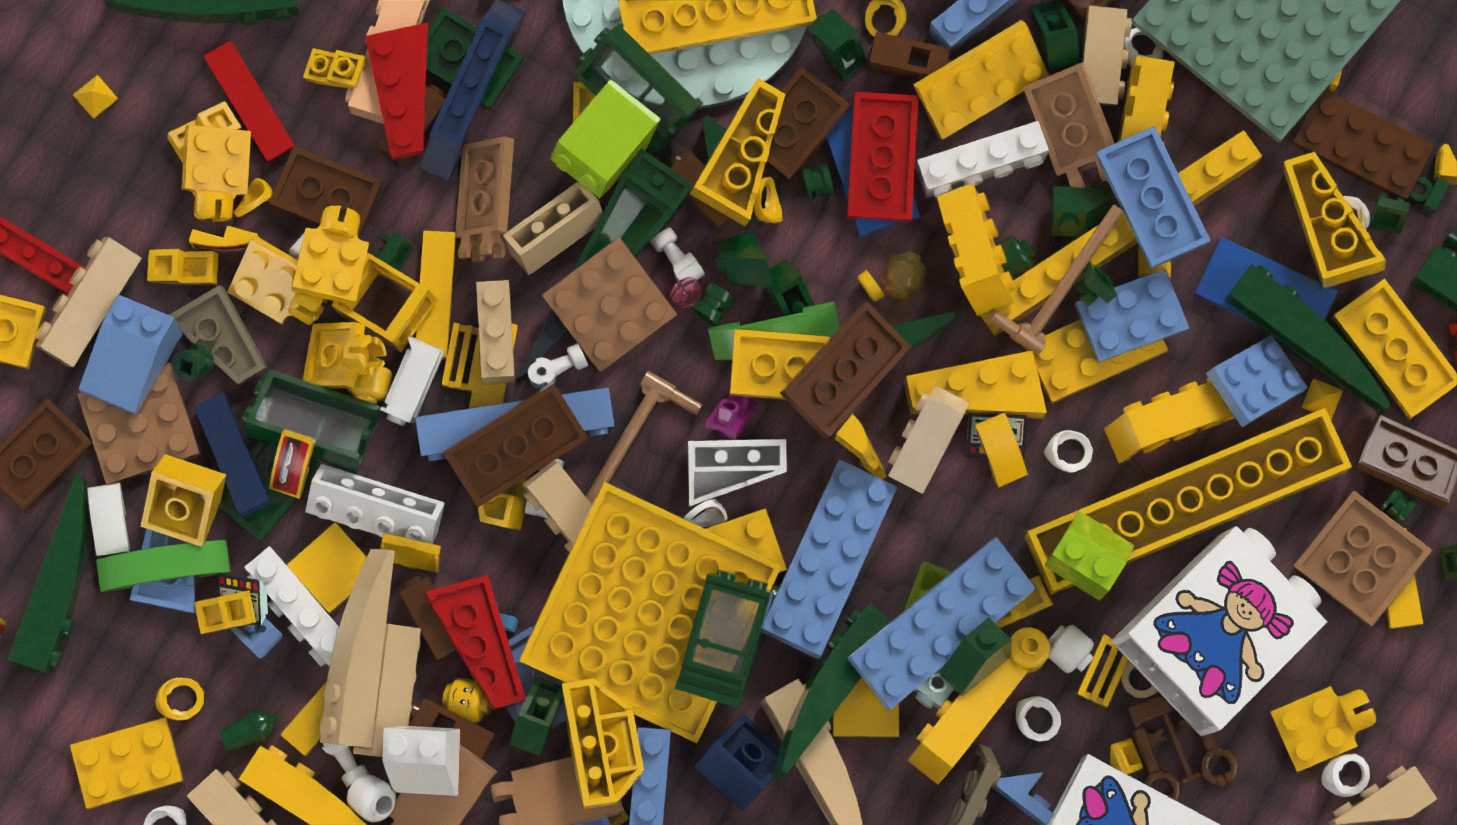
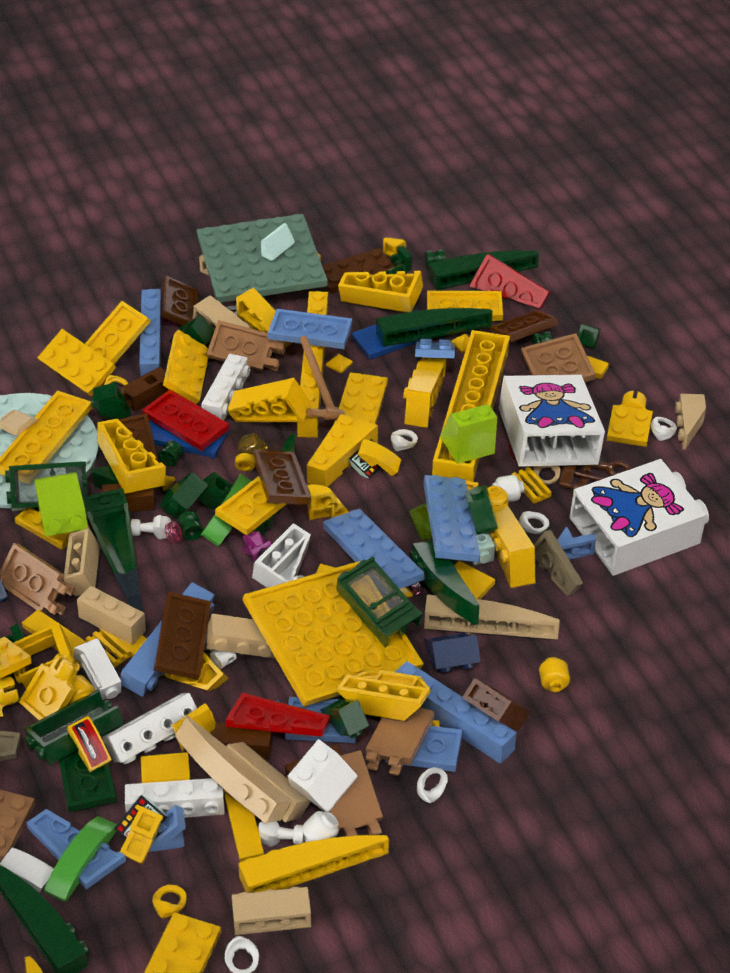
camera: 50 degrees left, 35 degrees down
yellow slope [140,454,226,547] -> none
dark blue tile [194,392,272,518] -> none
dark green piece [218,711,281,754] -> none
yellow head [442,678,492,723] -> none
white leg [528,343,588,389] -> none
medium nougat plate [542,237,677,372] -> none
medium nougat bar [586,371,703,504] -> none
tan brick [888,385,970,494] -> none
dark green slope [1050,186,1116,237] -> none
dark green tile [1075,261,1117,305] -> none
medium blue plate [1075,269,1189,363] -> none
none -> light aqua slope [261,223,295,260]

